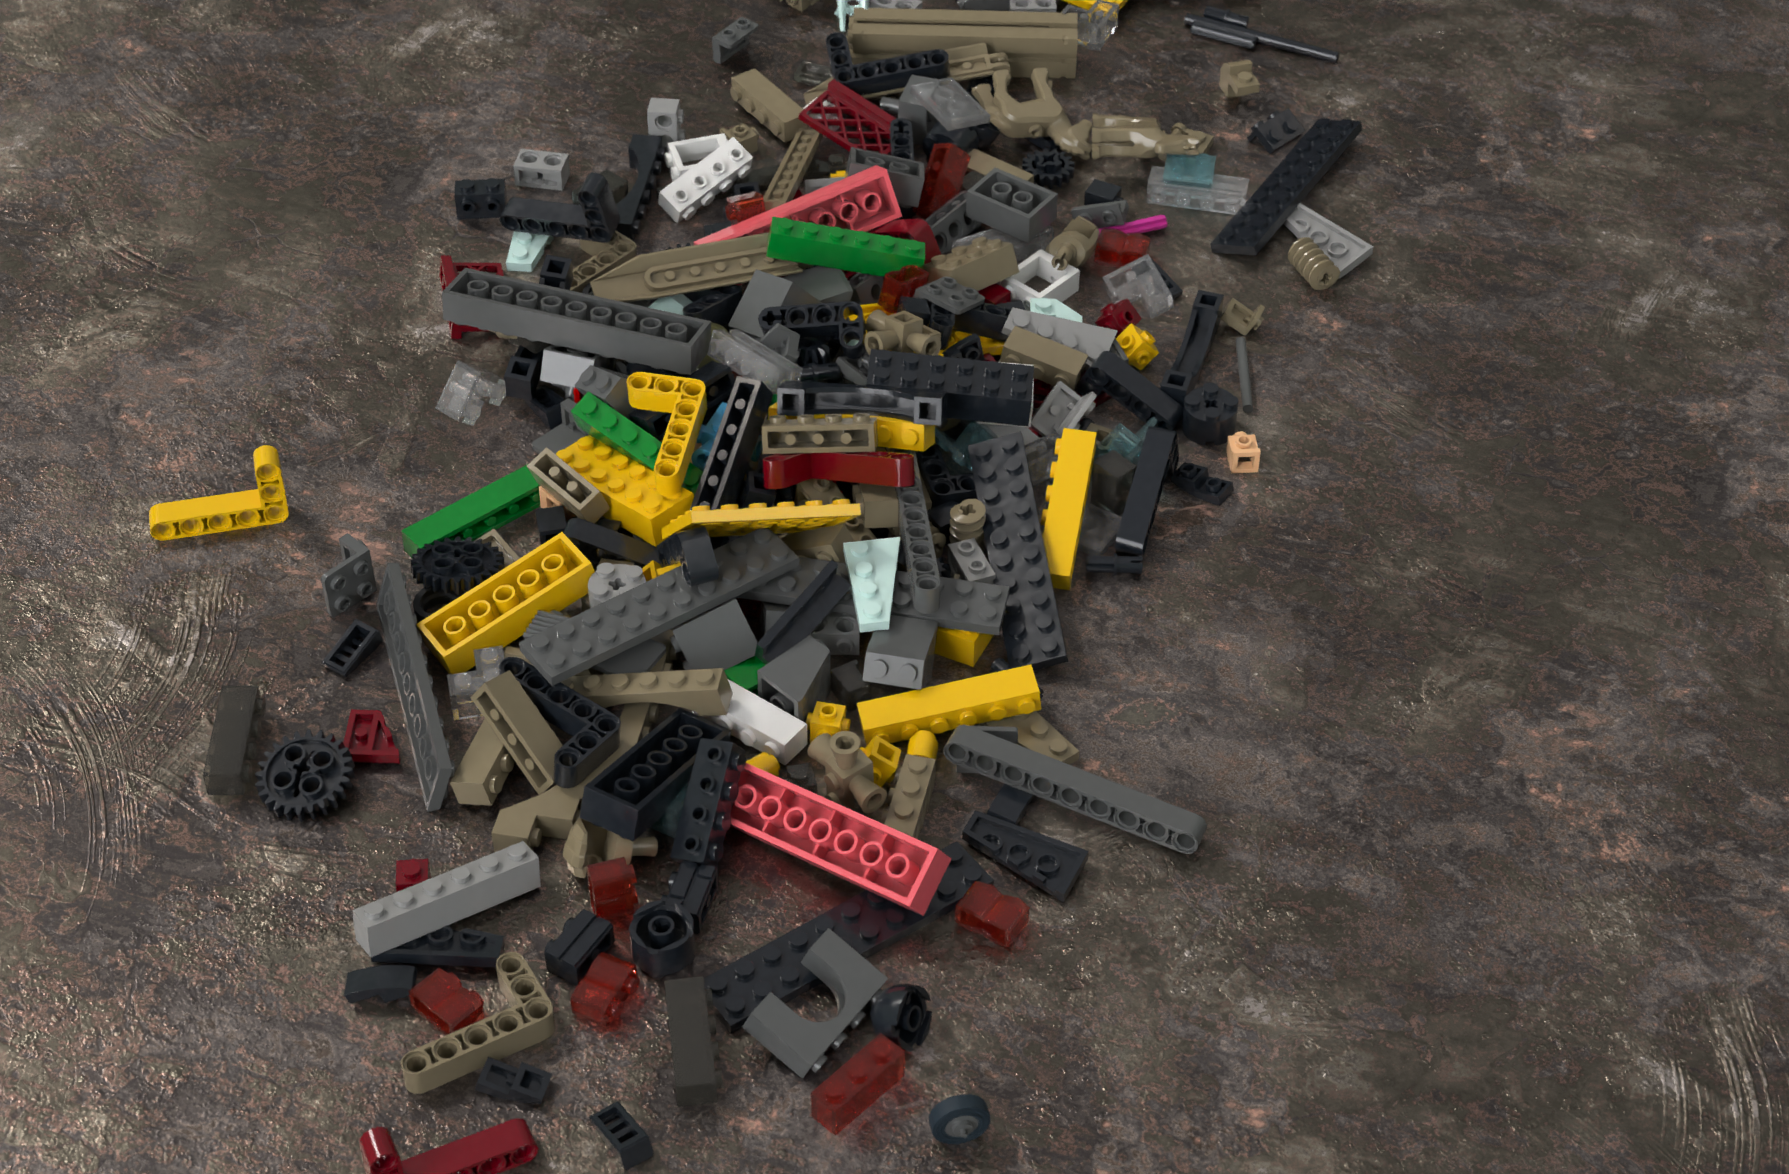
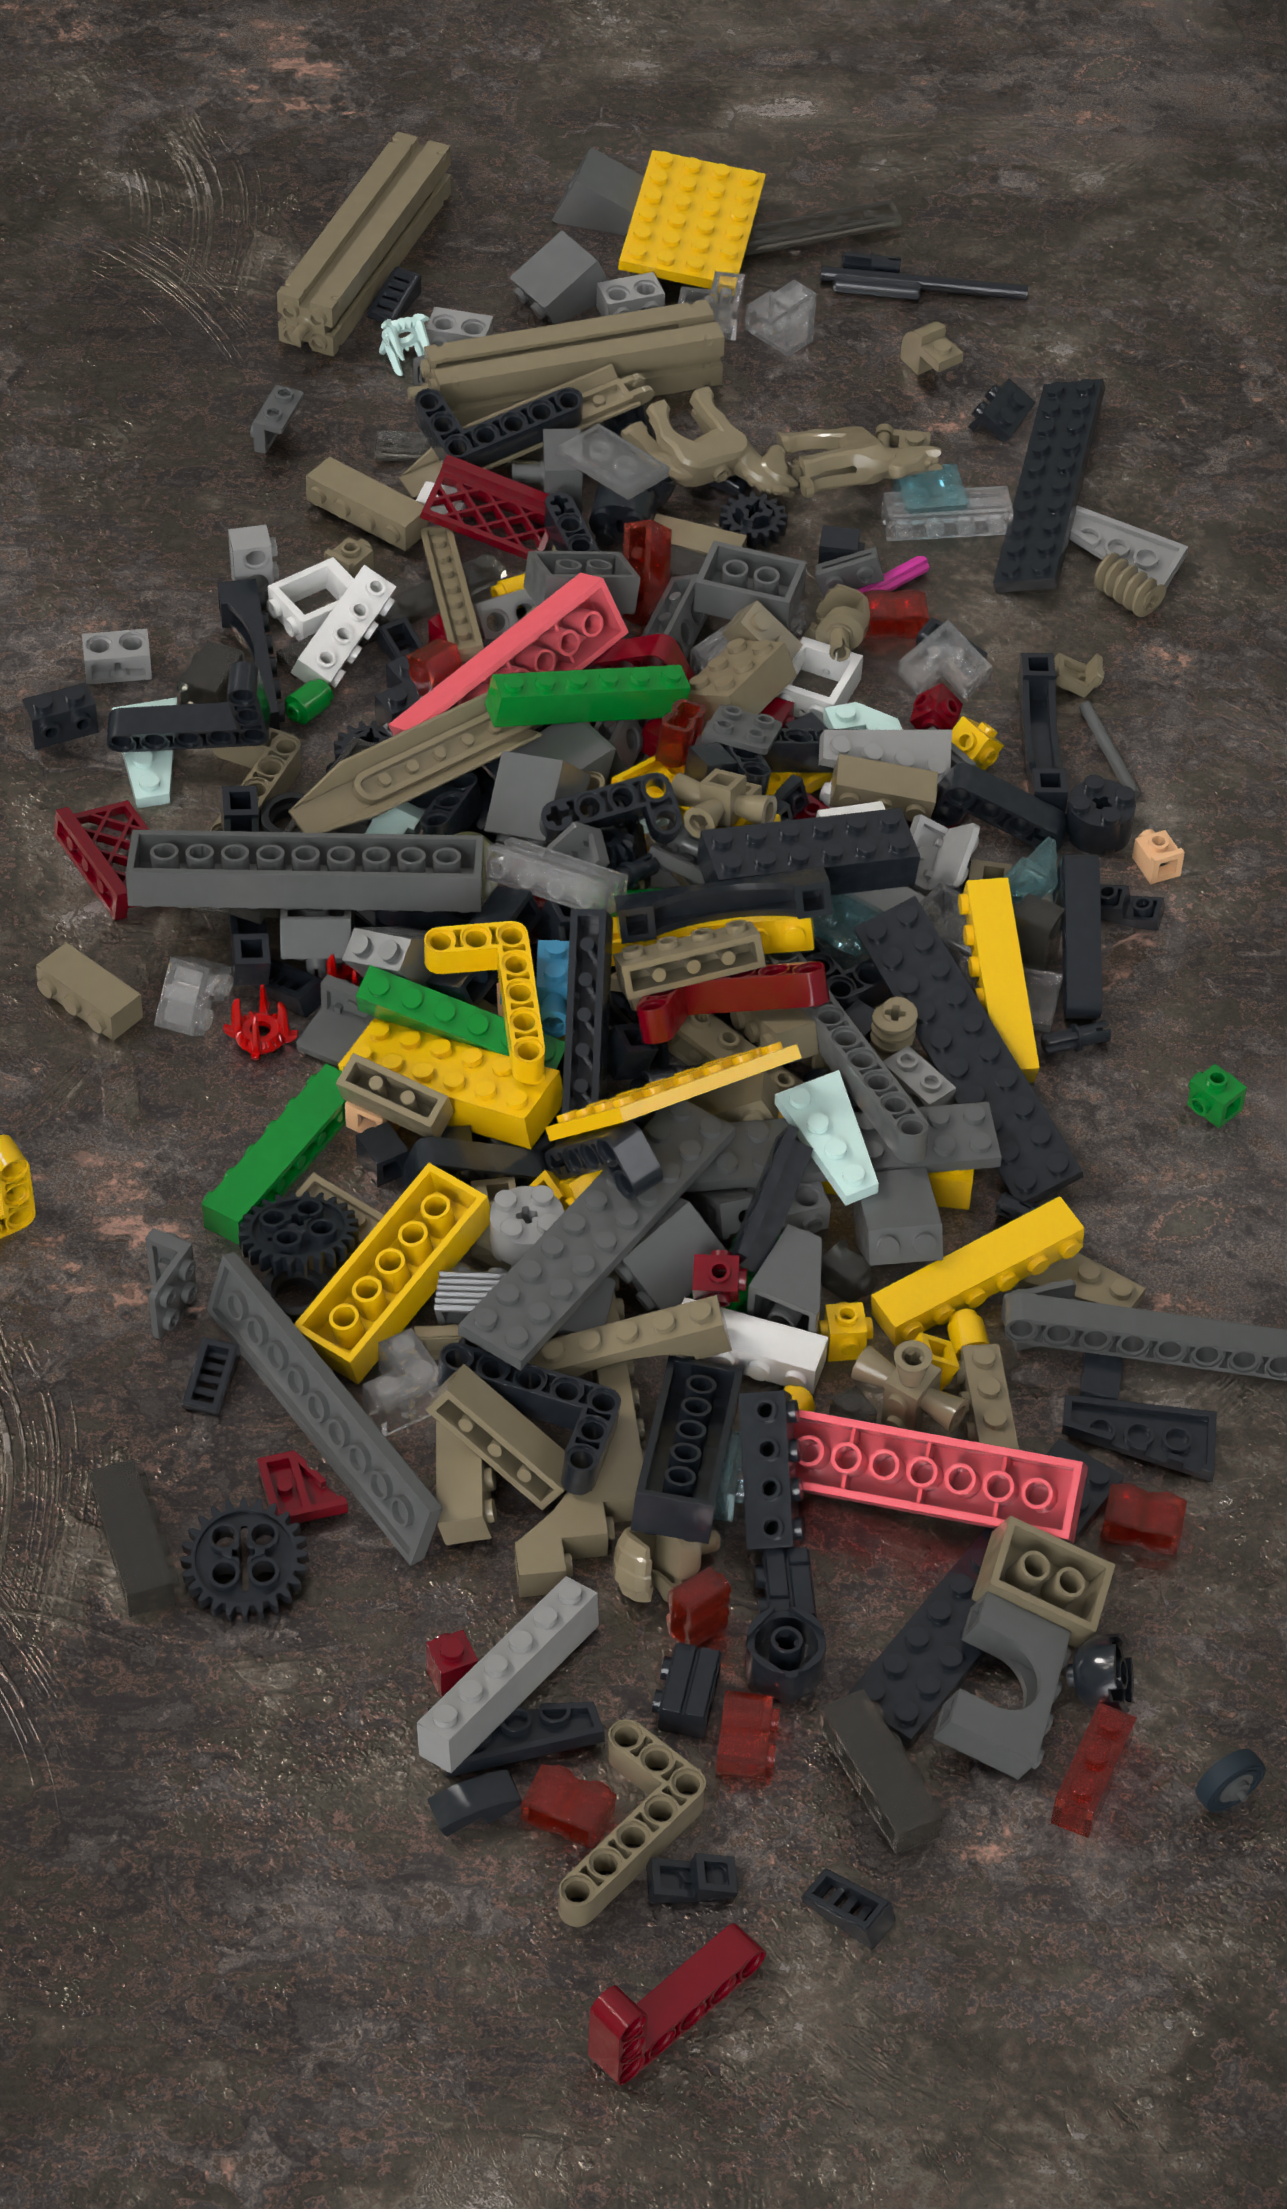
camera: 20 degrees left, 5 degrees up
none -> dark tan brick [36,942,143,1041]
none -> red piece [223,984,298,1060]
none -> green brick [285,679,333,725]
none -> dark red brick [692,1250,747,1307]
none -> dark tan brick [721,600,803,660]
none -> clear brick [745,280,816,357]
none -> dark tan brick [971,1516,1115,1648]
none -> green brick [1187,1064,1247,1128]

